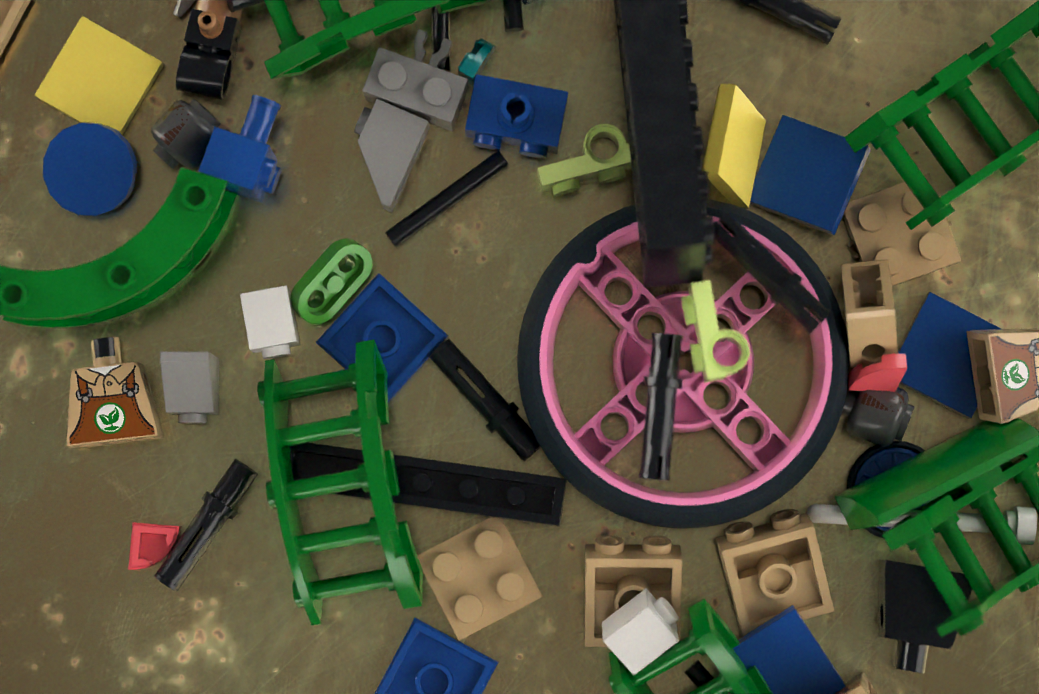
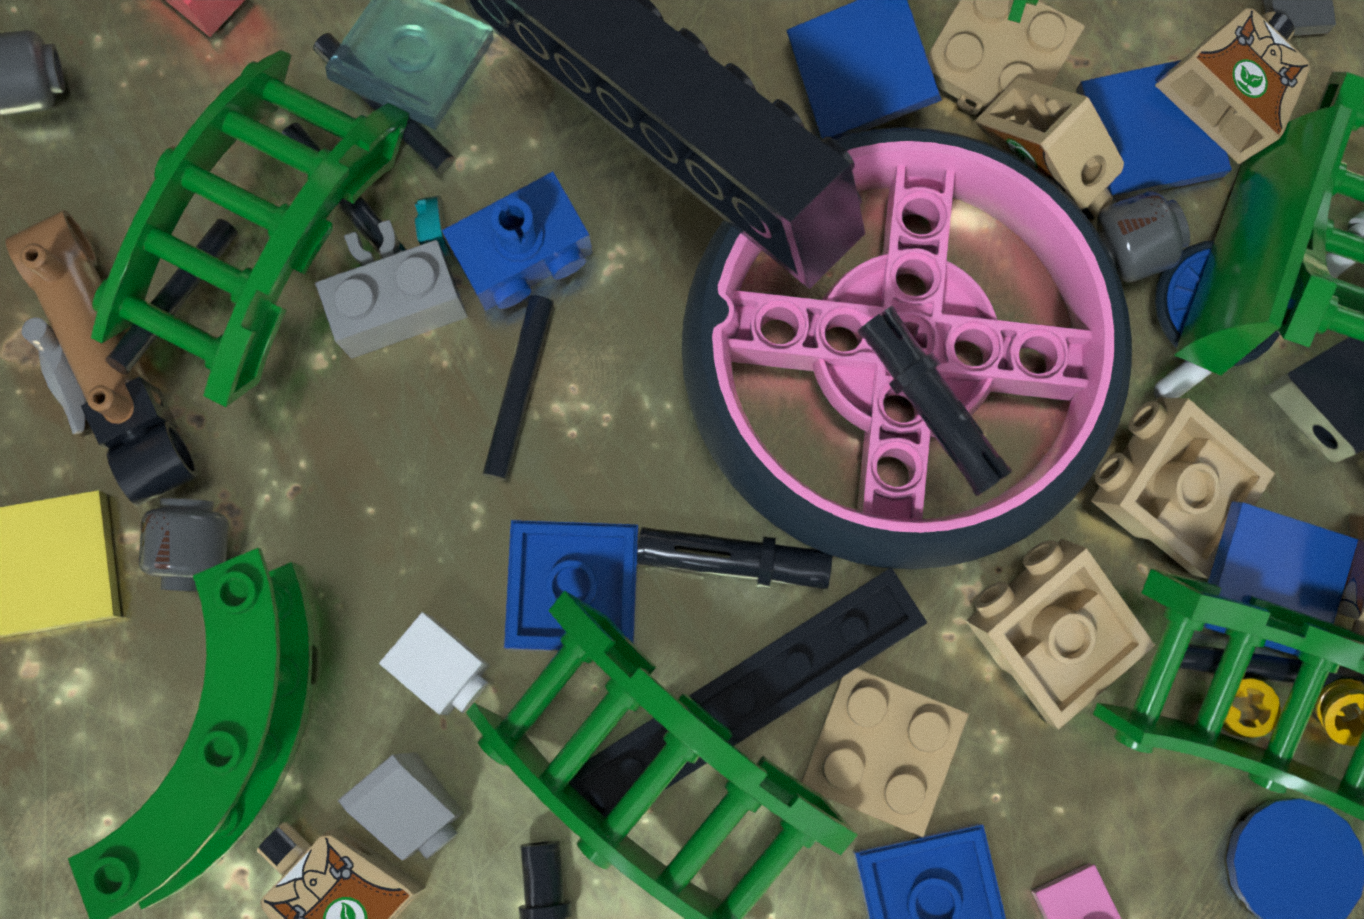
camera: 40 degrees left, 5 degrees down
blue tile [43,122,137,216] -> none
blue brick [198,95,281,203] -> none
bright green plate [291,238,372,324] -> none
light grey slope [354,99,430,213] -> none
yellowish green plate [537,124,631,196] -> none
white brick [602,588,679,675] -> none
yellowish green plate [681,280,750,383] -> none
light yellow tile [702,84,766,208] -> none
black pin [713,210,832,334] -> none
coral tile [848,353,907,392] -> none

